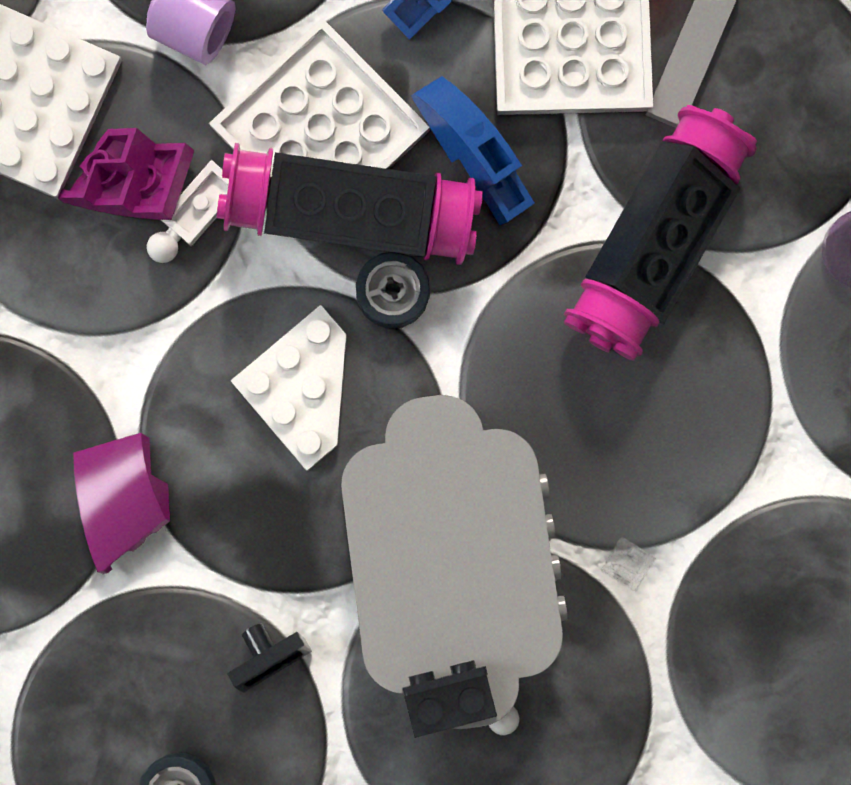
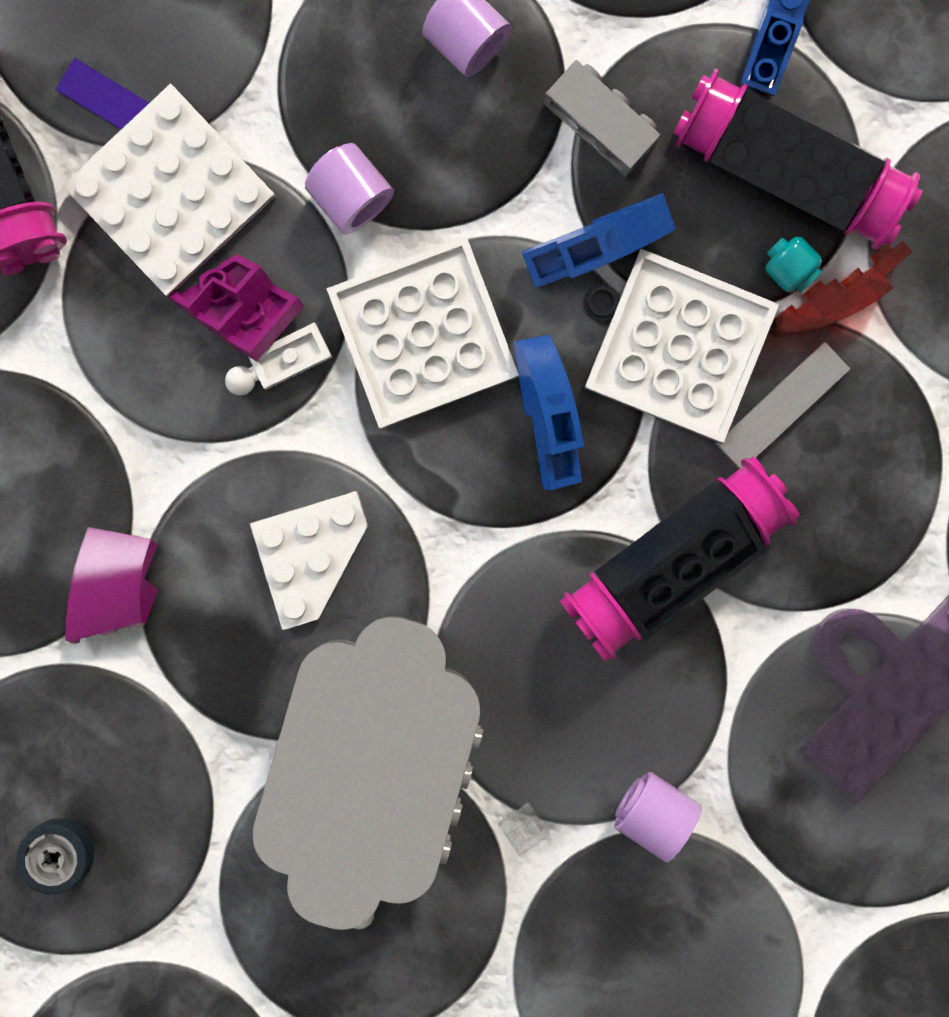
camera: 30 degrees right, 5 degrees up
black brick [216,143,482,265] -> none
black tile [227,623,312,693] -> none
wheel [356,252,430,329] -> none
black bracket [402,660,497,738] -> none
none -> black plate [583,284,620,322]
none -> lavender piece [614,772,702,863]

